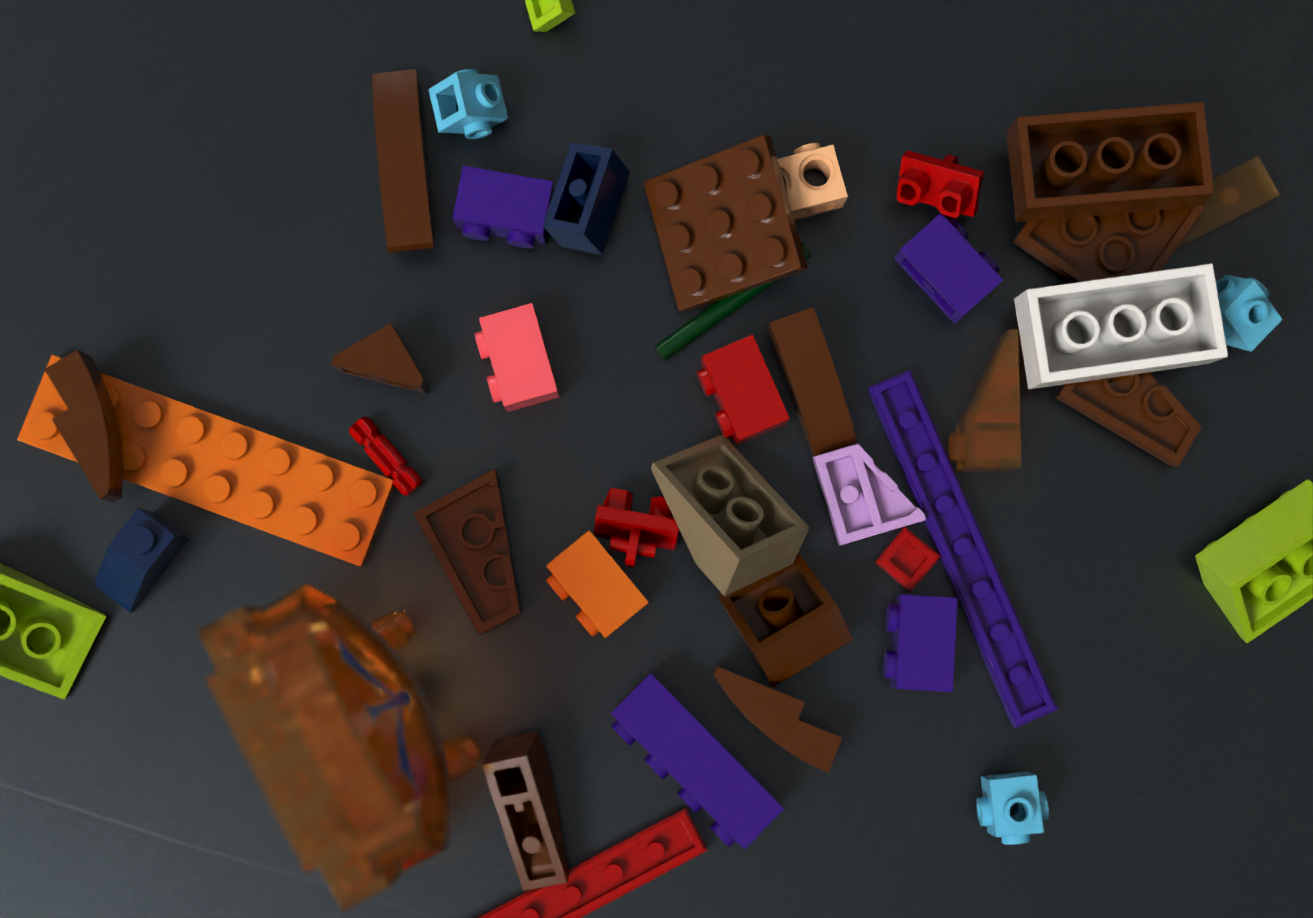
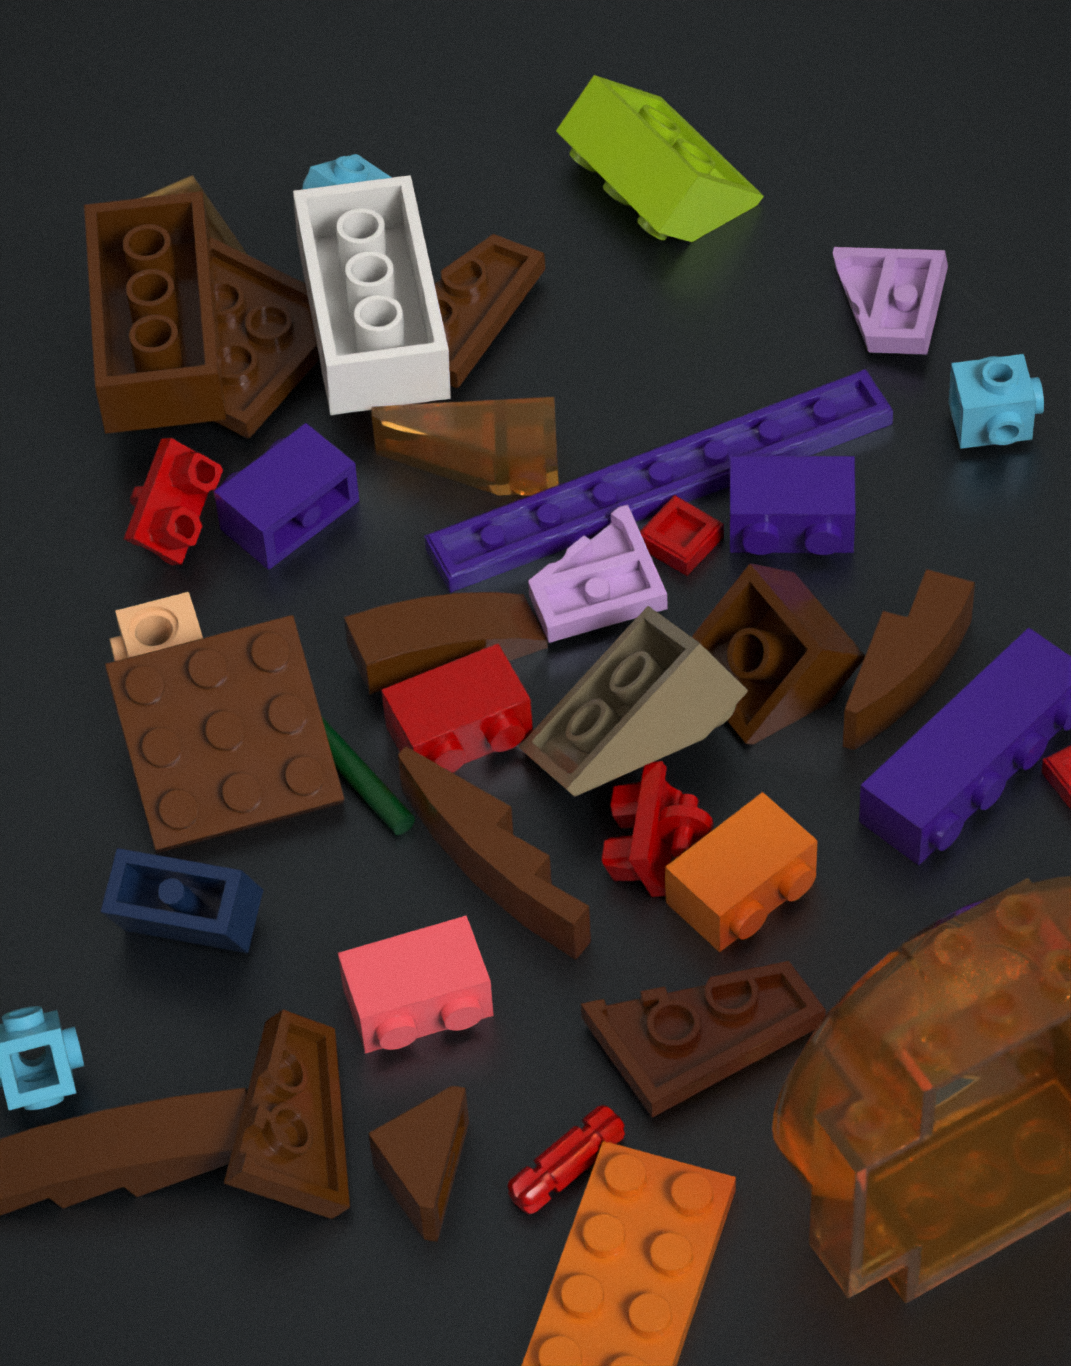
camera: 85 degrees left, 30 degrees down
dark purple brick [452,166,555,248] -> none
none -> reddish brown wing [224,1009,350,1219]
none -> reddish brown slope [398,746,591,960]
none -> lavender wing [832,247,948,355]

